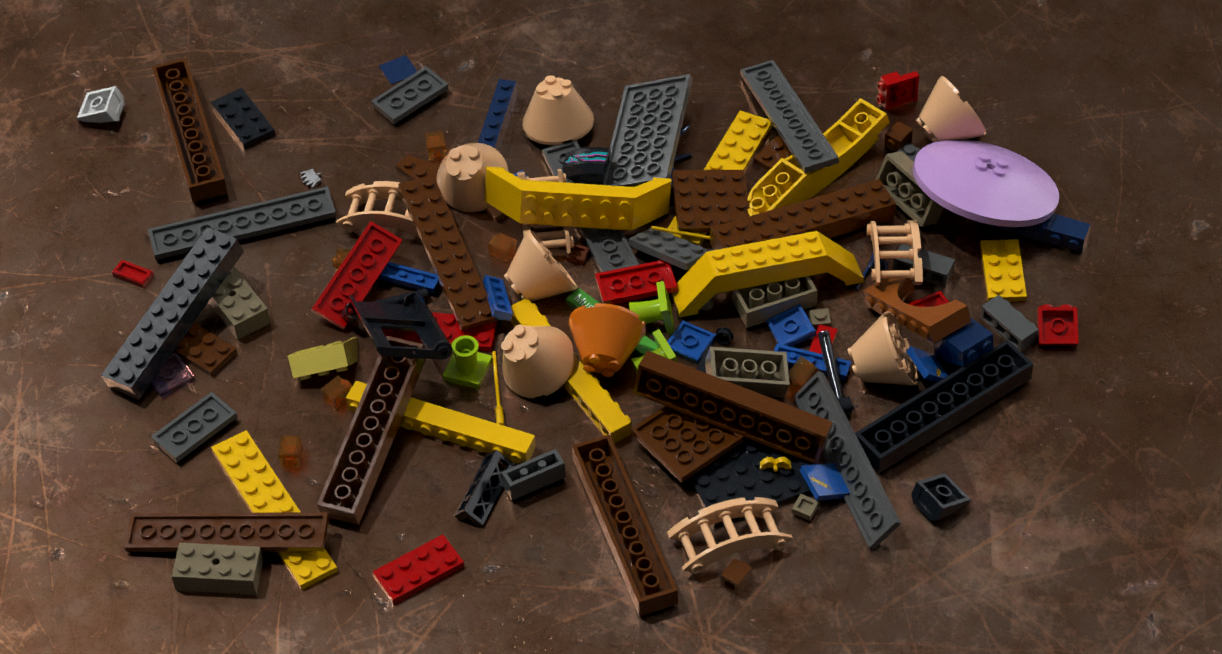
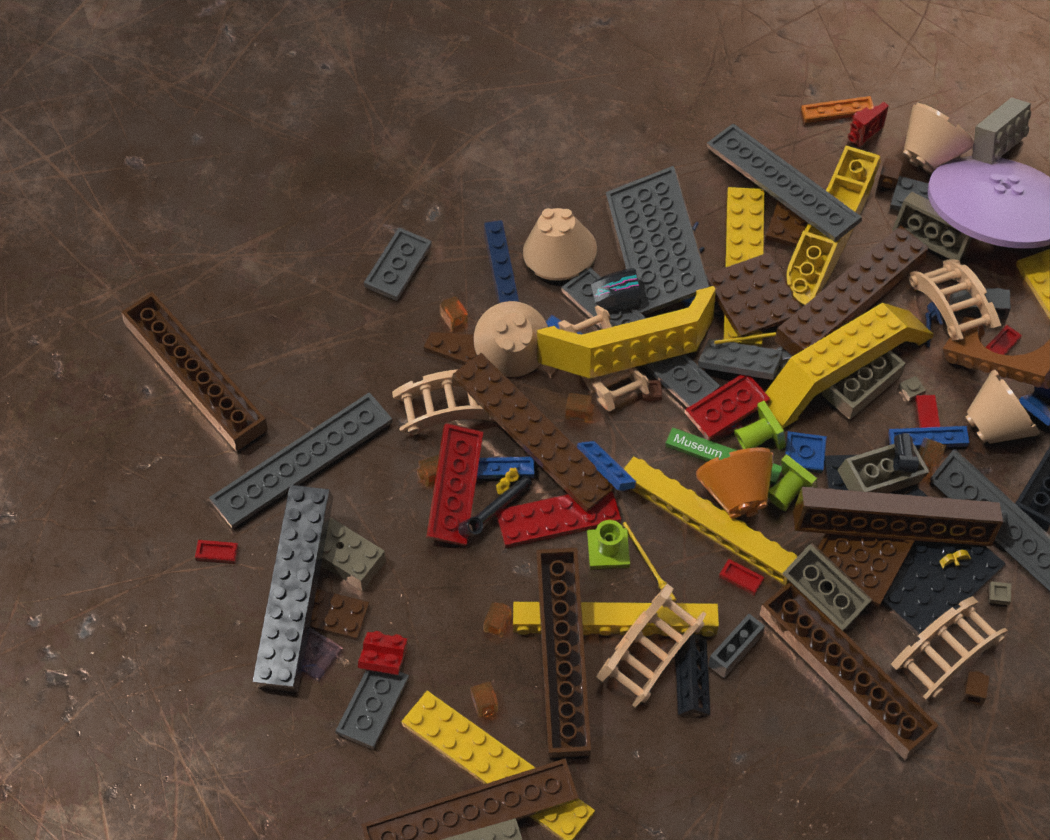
camera: 25 degrees left, 10 degrees up
white slope [77,86,125,123] -> none
black plate [210,88,275,149] -> none
light yellow wedge [288,337,358,380] -> none
flat silver piece [300,169,322,189] -> none
black piece [349,291,452,360] -> none
red plate [372,534,464,605] -> none
dark blue sticker [378,55,417,84] -> none
light nougat cone [501,325,575,398] -> none
light nougat cone [504,230,578,302] -> none
black plate [715,327,734,345] -> none
blue tile [766,304,817,347] -> none
blue tile [800,463,850,501] -> none
black piece [818,330,852,415] -> none
none -> red plate [358,631,408,675]
none -> yellow piece [496,468,519,495]
none -> light nougat fence [596,584,706,707]
none -> red tile [719,559,764,596]
none -> dark tan brick [782,543,873,631]
none -> orange tile [801,96,874,123]
none -> black piece [893,433,919,473]
none -> dark tan brick [972,97,1032,165]

